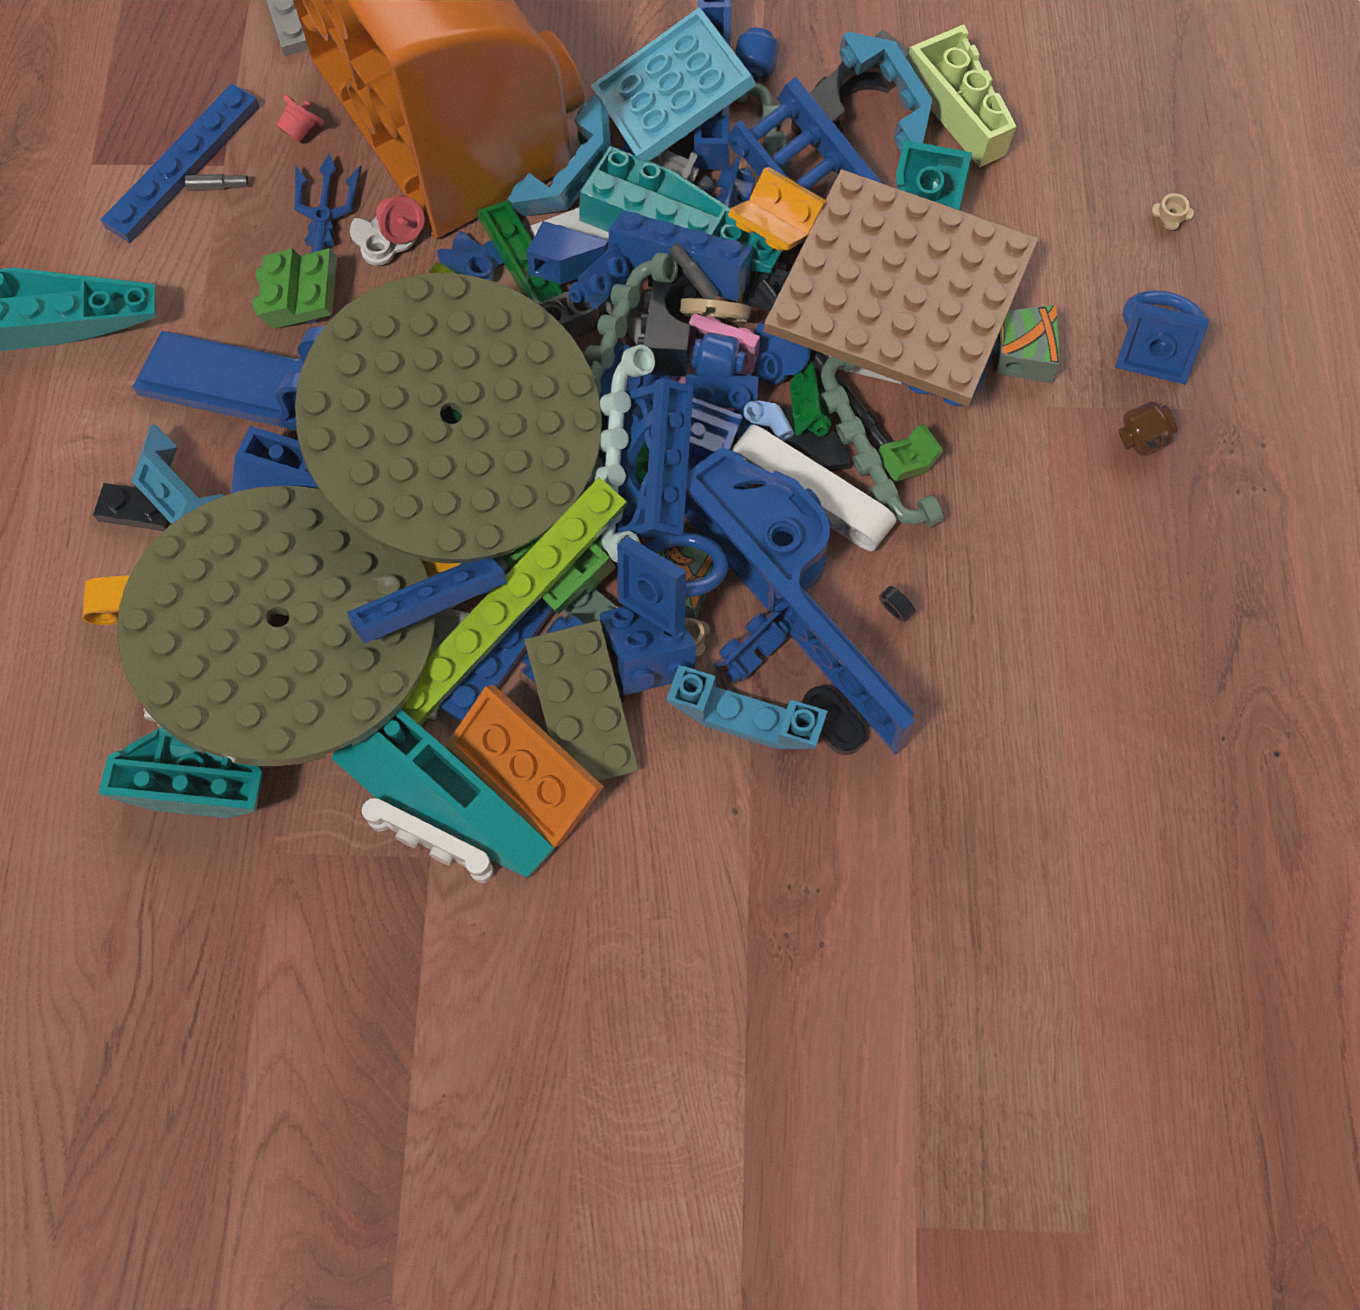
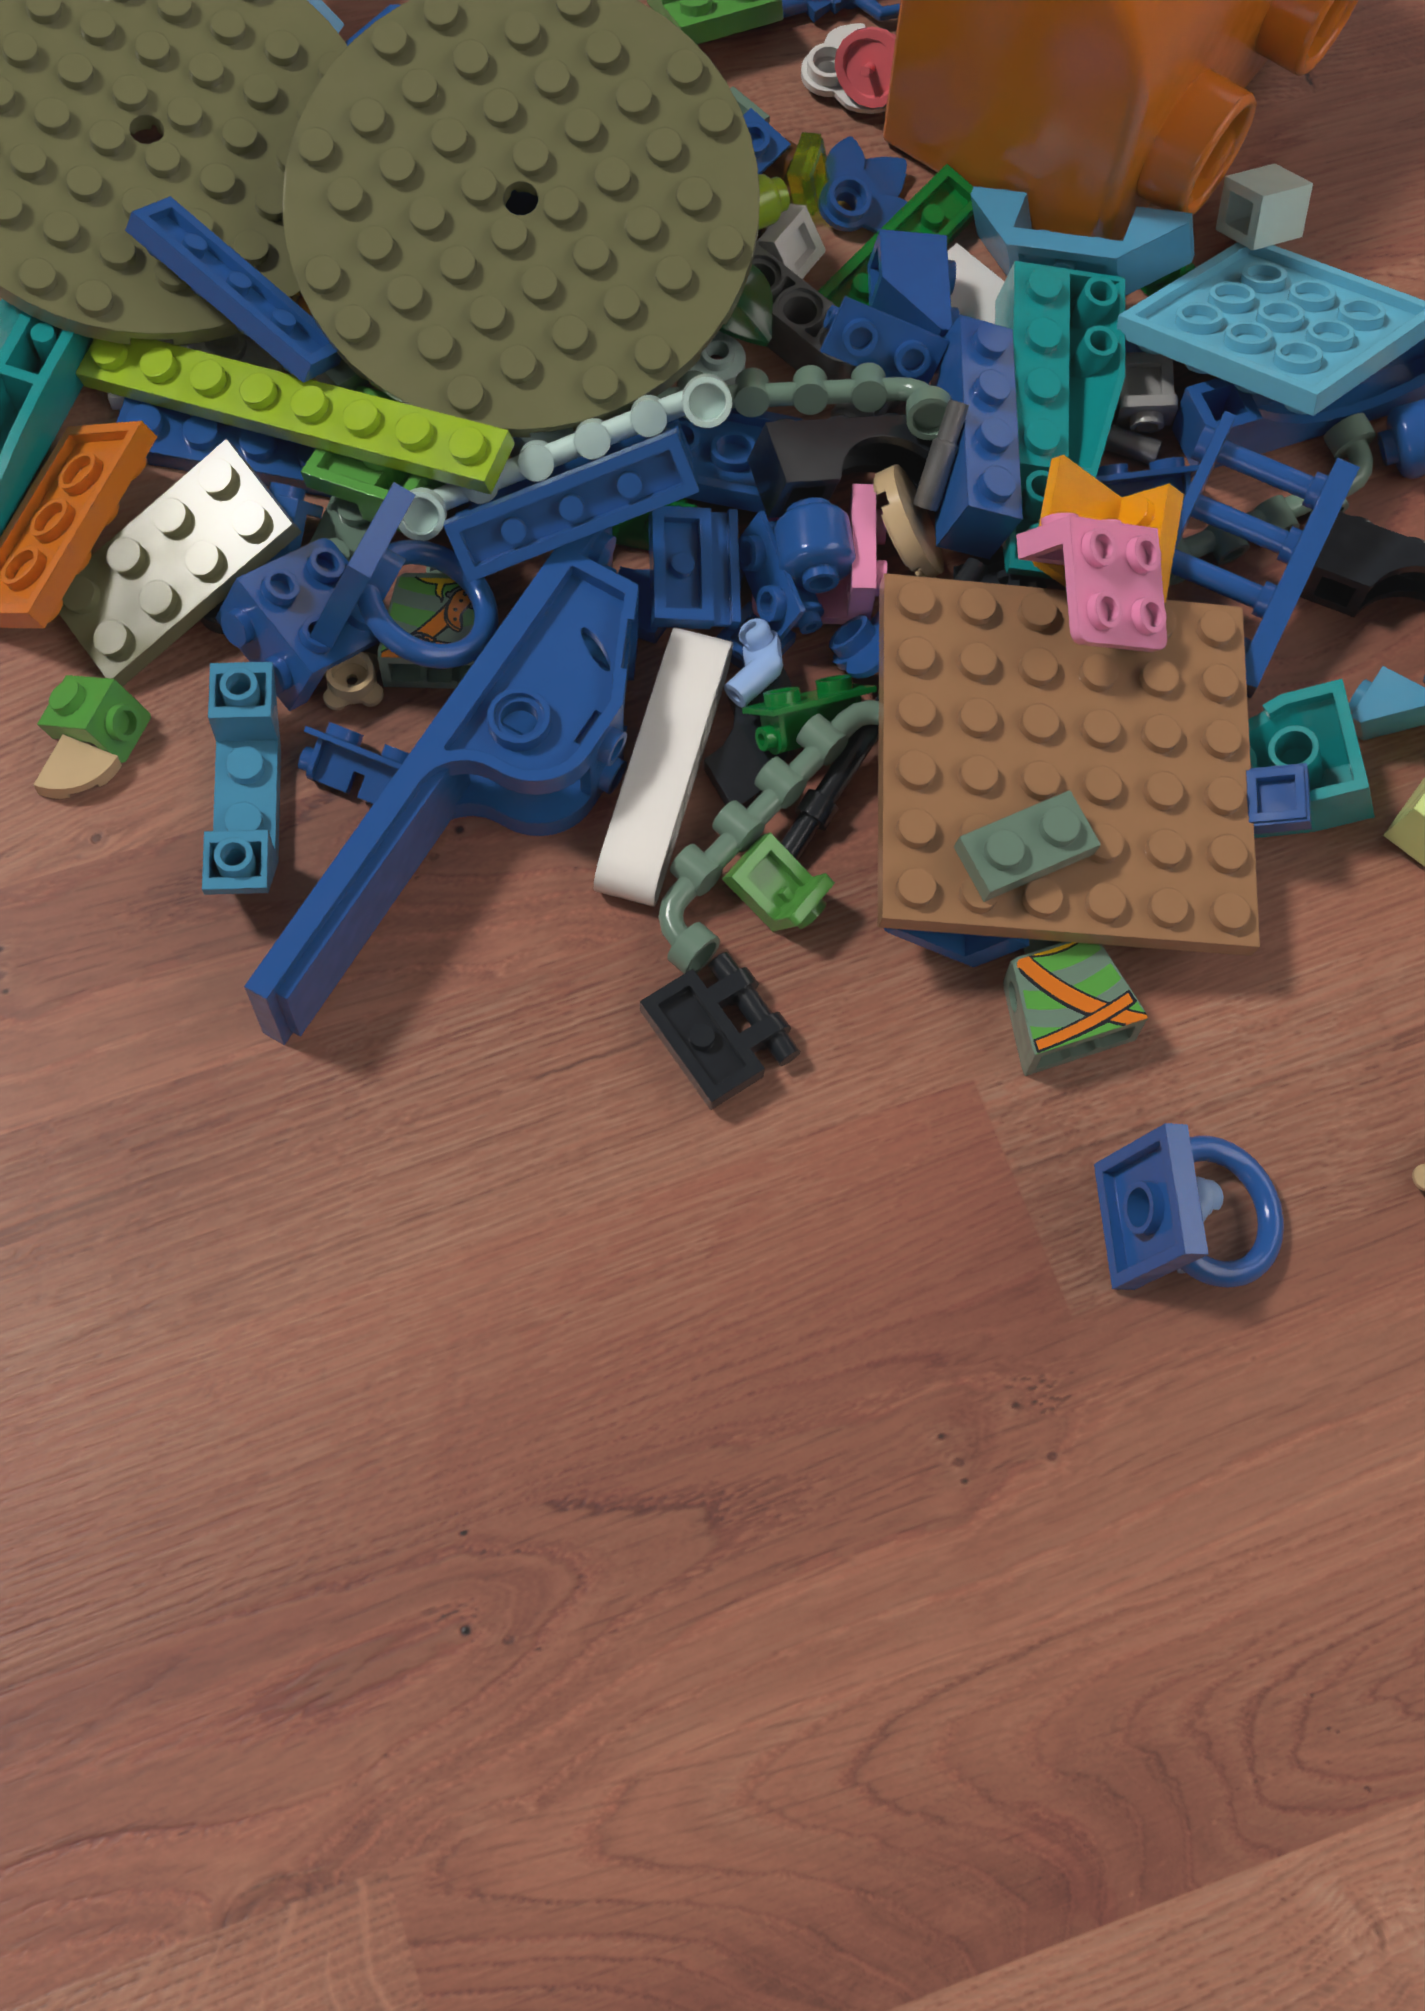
camera: 60 degrees right, 0 degrees up
black tile [802,686,865,755] -> none
black tile [879,586,916,622] -> none
reddish brown head [1118,401,1177,456] -> none
none -> tan tile [34,734,122,799]
none -> bright green bracket [37,675,151,763]
none -> black plate [640,952,801,1110]
none -> sand green plate [954,790,1101,902]
none -> bright pink bracket [1016,513,1167,652]
none -> light aqua brick [1216,164,1313,250]
none -> blue tile [1246,763,1312,834]

